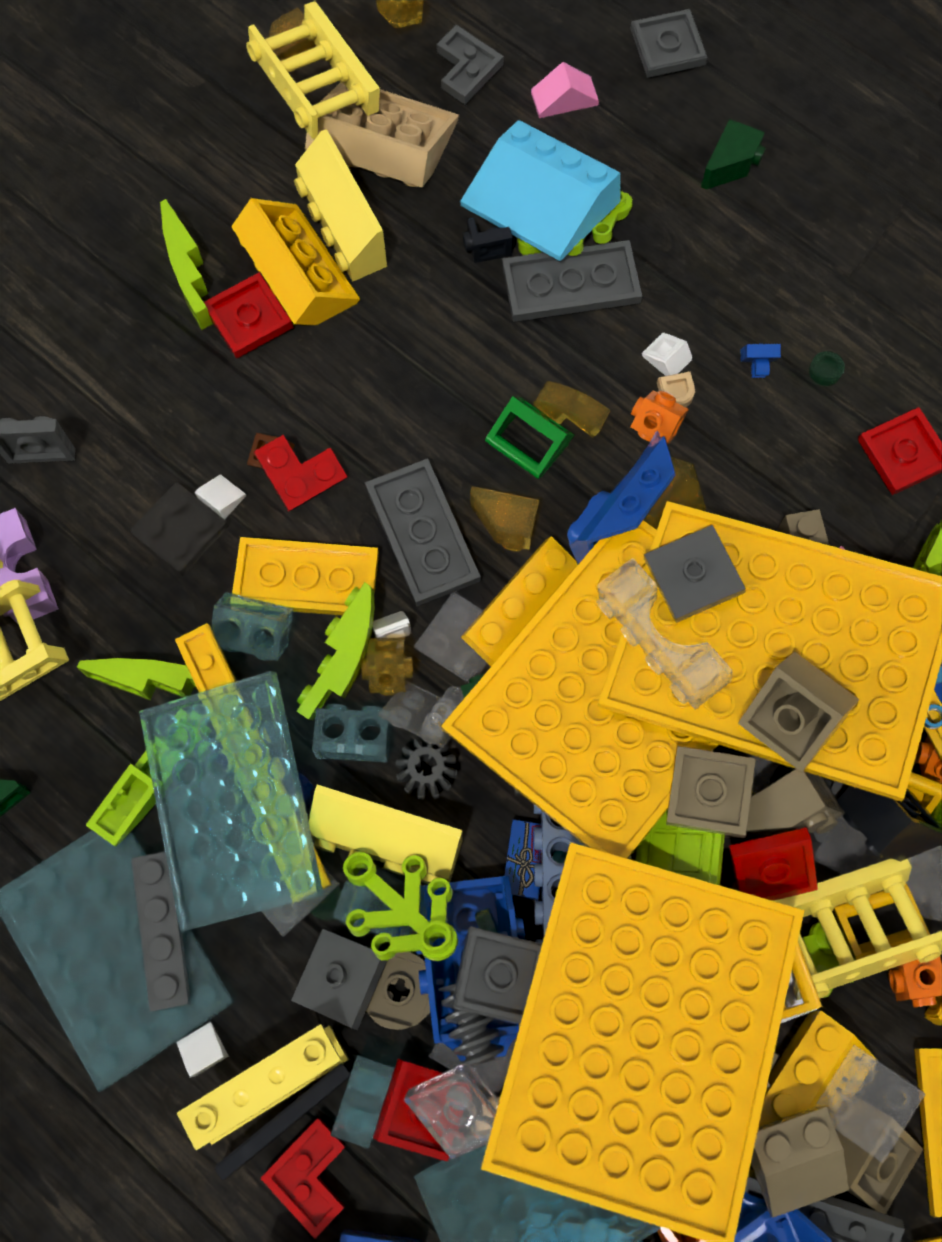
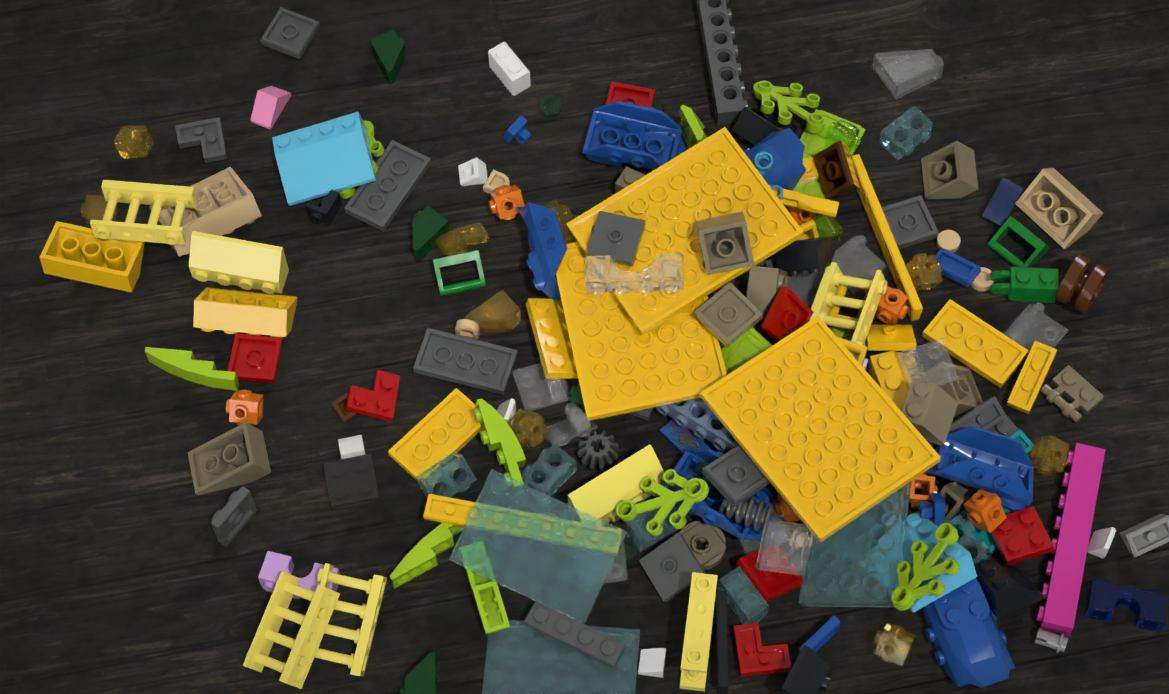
camera: 50 degrees left, 10 degrees down
none -> yellow slope [39,221,145,293]
none -> dark tan slope [188,422,271,495]
none -> orange brick [226,390,264,425]
none -> dark green slope [412,206,450,263]
none -> tan tile [455,319,480,339]
none -> white brick [488,42,531,96]
none -> blue slope [582,101,688,170]
none -> yellow plate [866,325,916,351]

